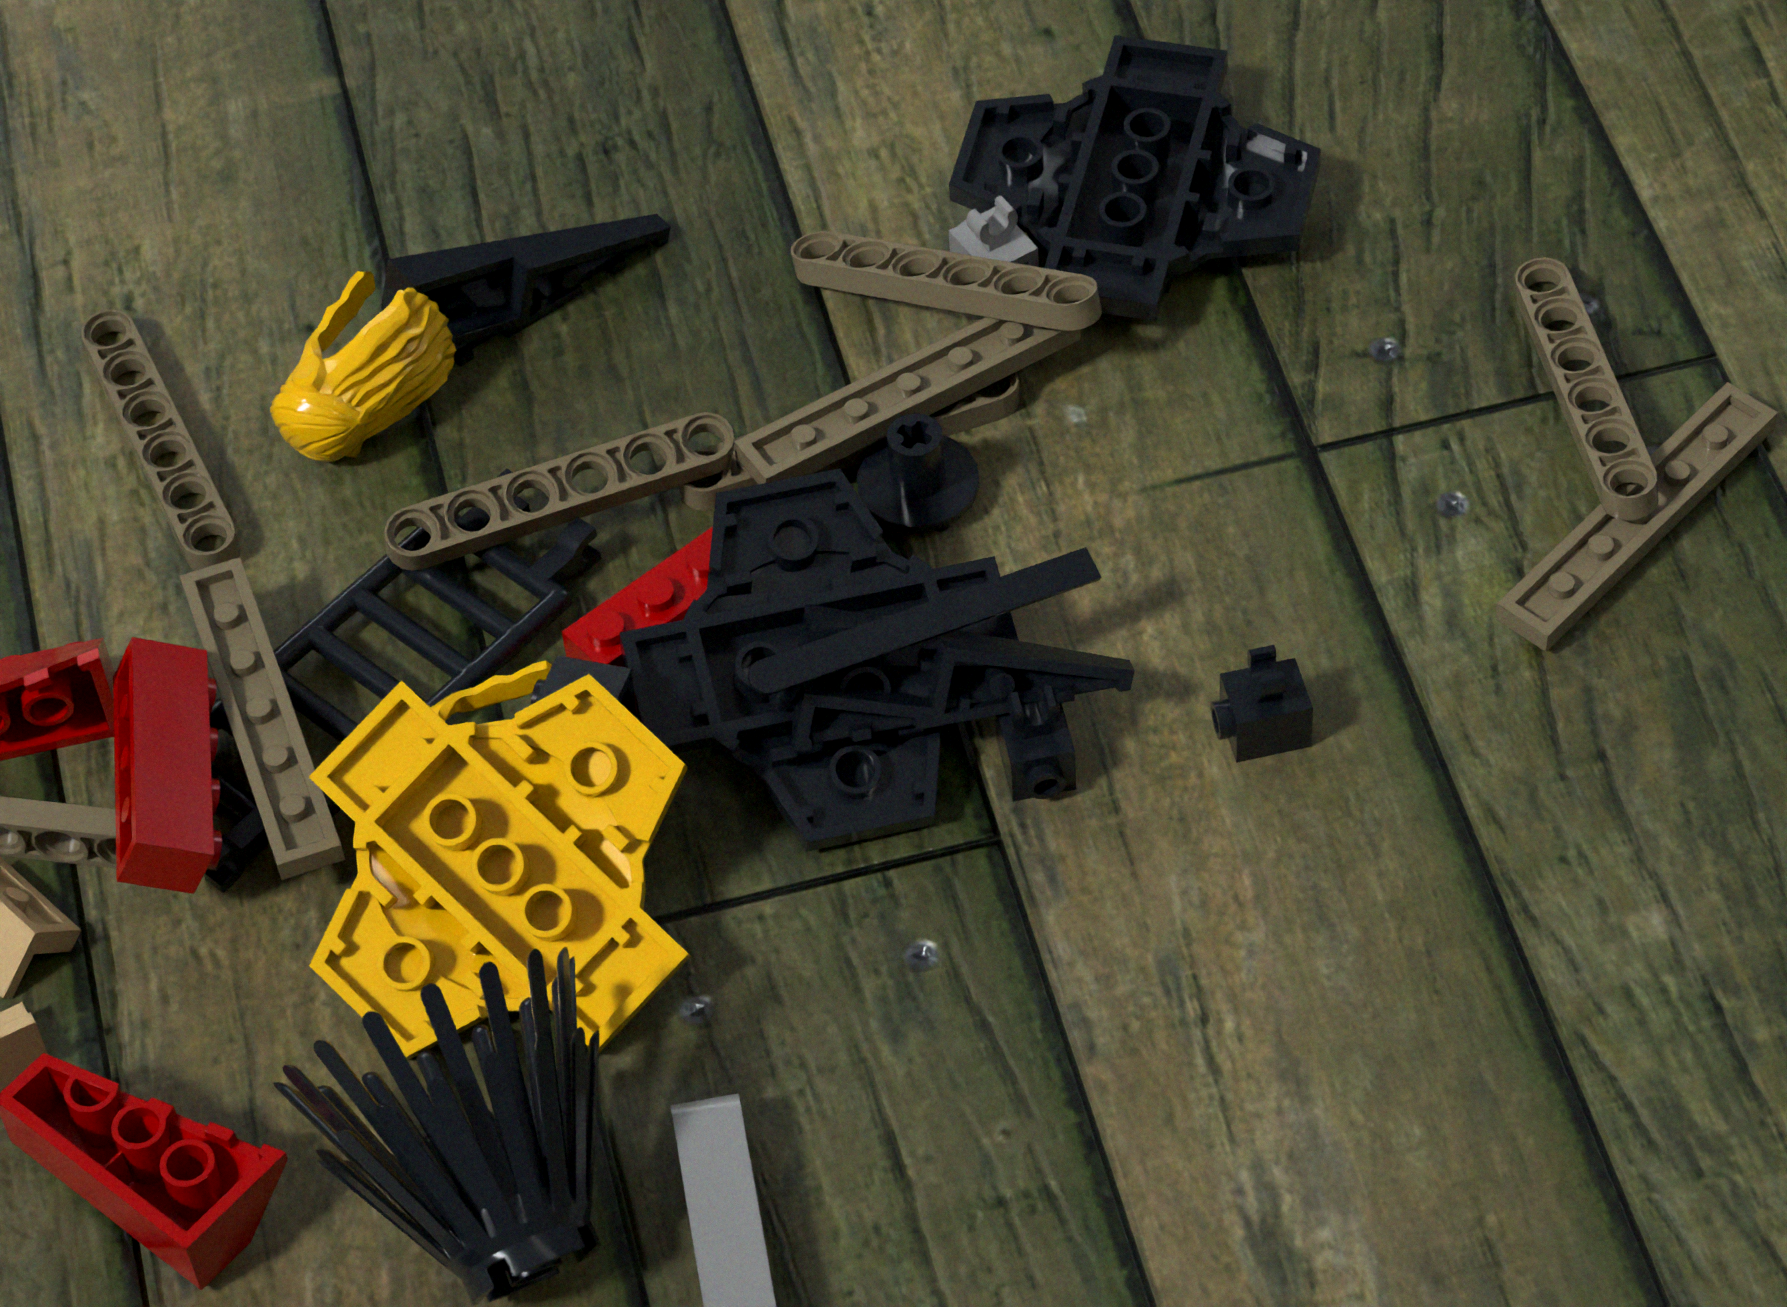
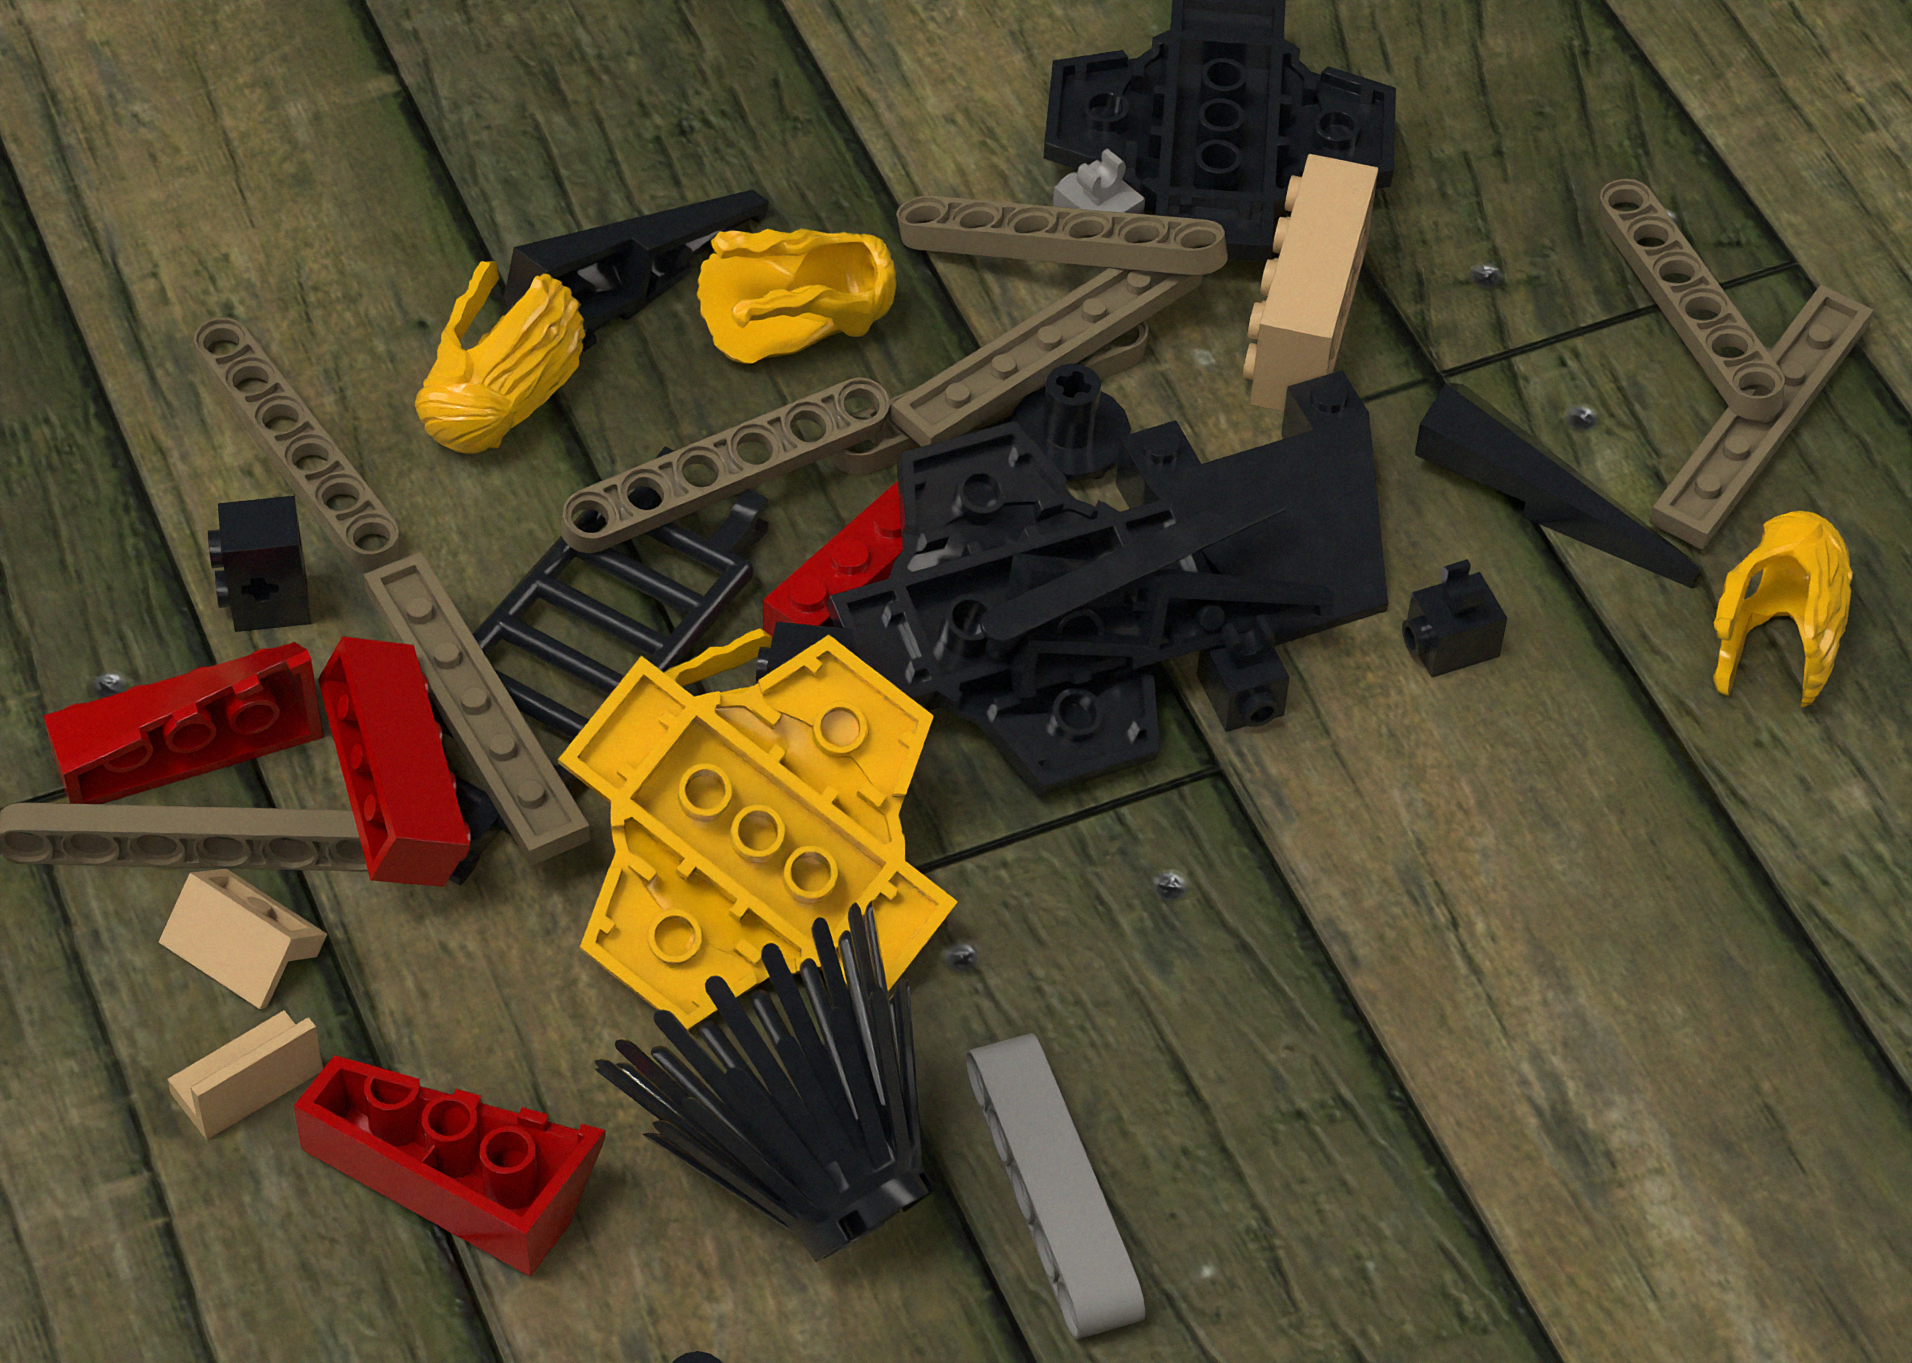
camera: 15 degrees left, 0 degrees up
none -> black brick [208,495,311,632]
none -> yellow hair [696,229,896,364]
none -> black wedge [1116,370,1388,646]
none -> tan brick [1243,154,1379,411]
none -> black wedge [1415,383,1702,589]
none -> yellow hair [1713,510,1853,707]

